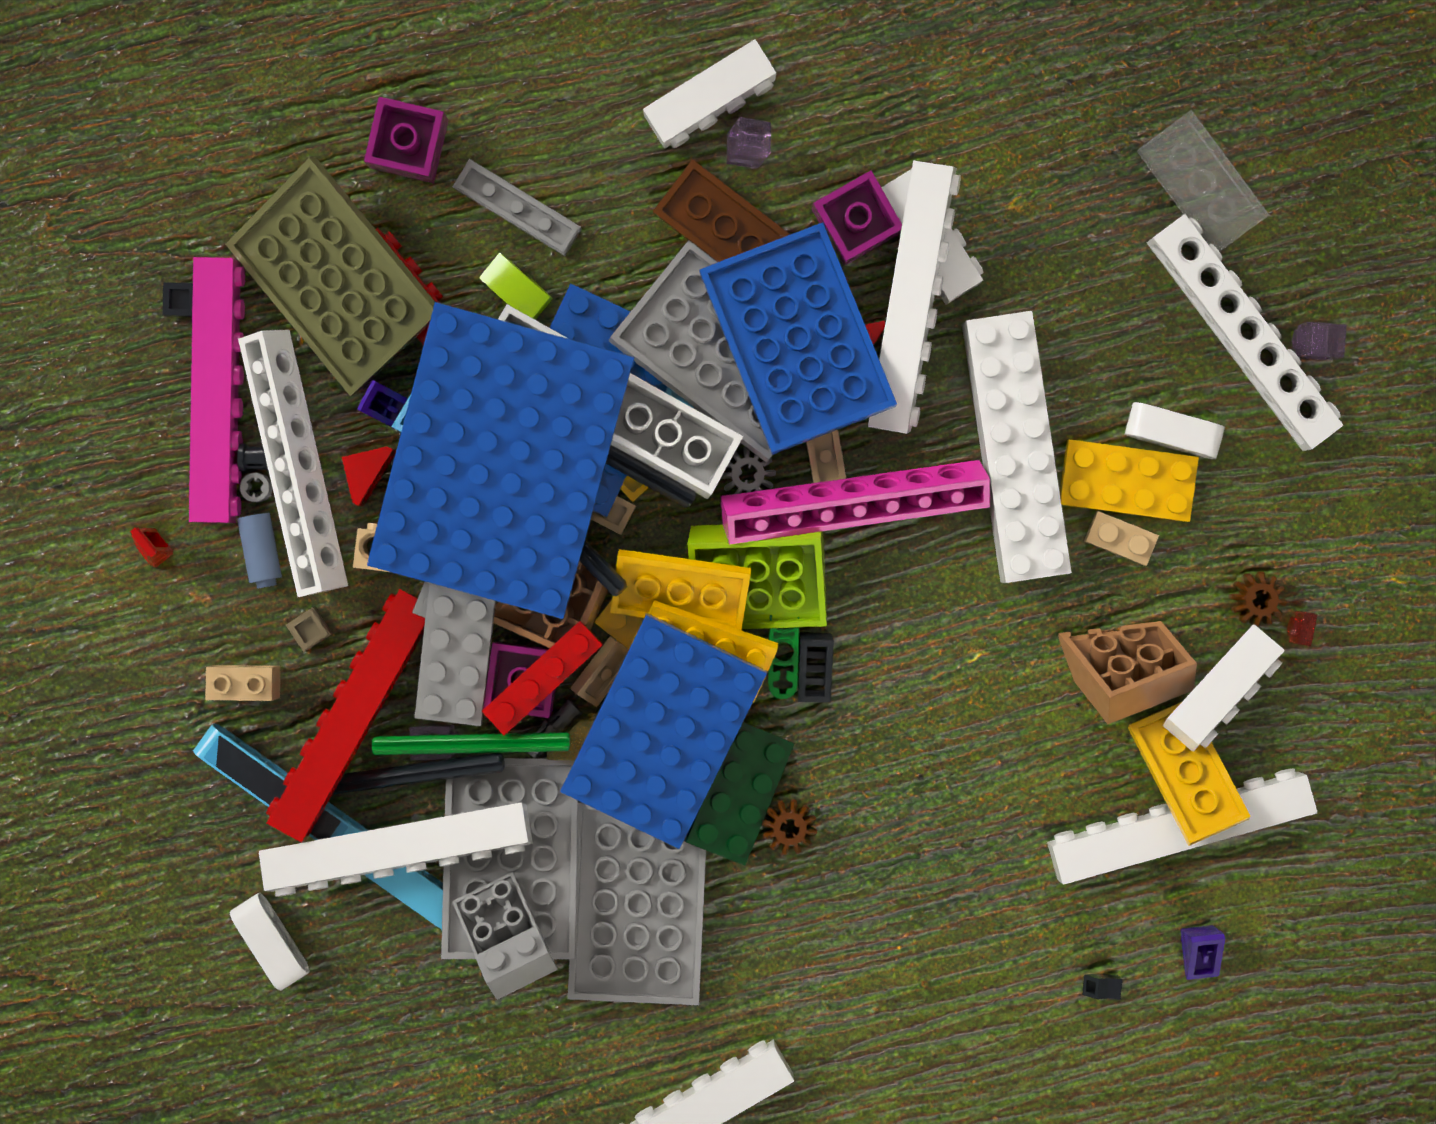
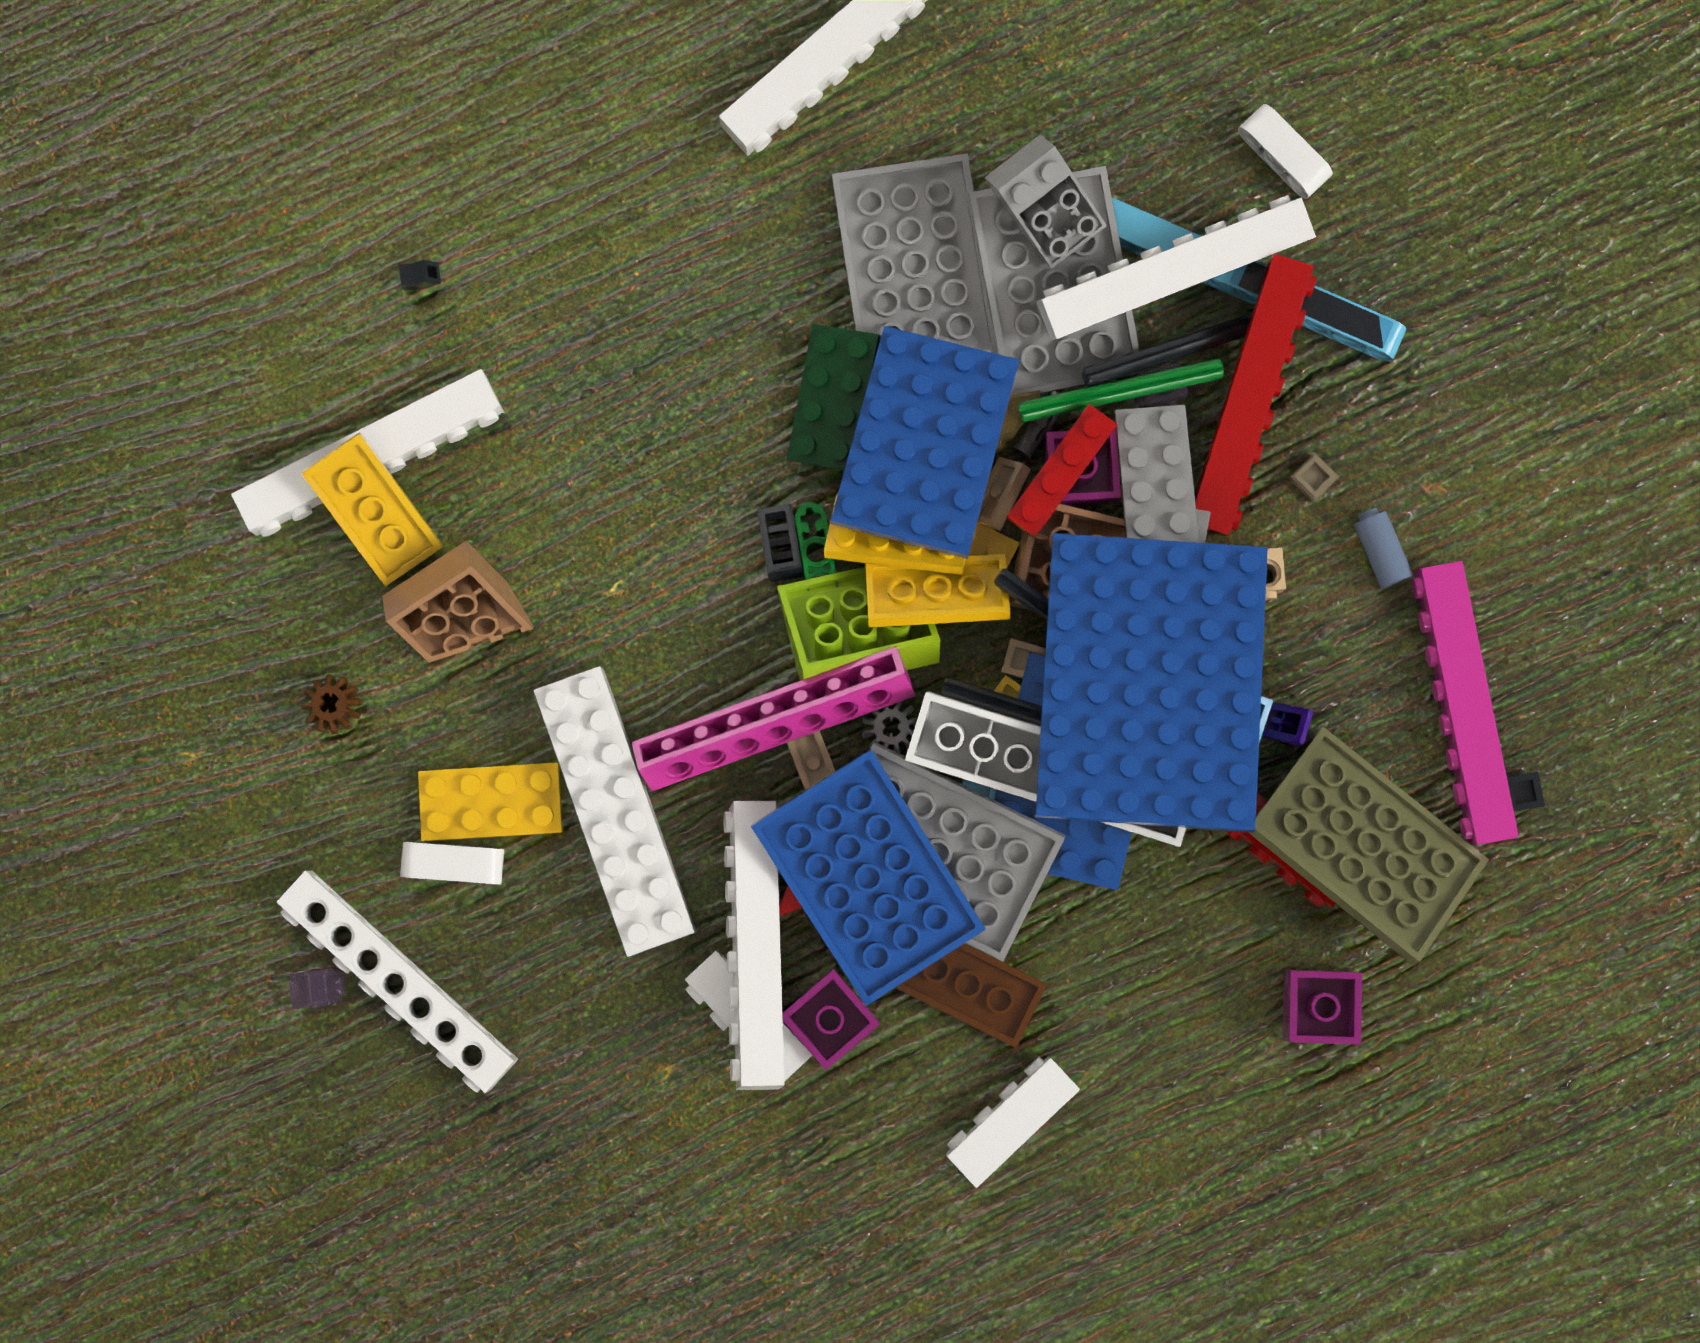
camera: 170 degrees right, 5 degrees down
red slope [130,527,174,567] -> none
tan brick [205,665,280,701] -> none
black bush [237,443,269,473] -> none
white brick [238,330,348,597] -> none
light grey bush [240,473,273,502] -> none
red slope [342,446,396,507] -> none
light grey tile [452,159,582,256] -> none
lime slope [479,252,553,320] -> none
clear purple brick [727,117,771,169] -> none
reddish brown gear [762,799,817,855] -> none
tan plate [1084,511,1159,566] -> none
clear tile [1137,110,1269,252] -> none
white brick [1163,624,1285,752] -> none
dark purple slope [1180,925,1225,980] -> none
clear red plate [1287,611,1318,647] -> none

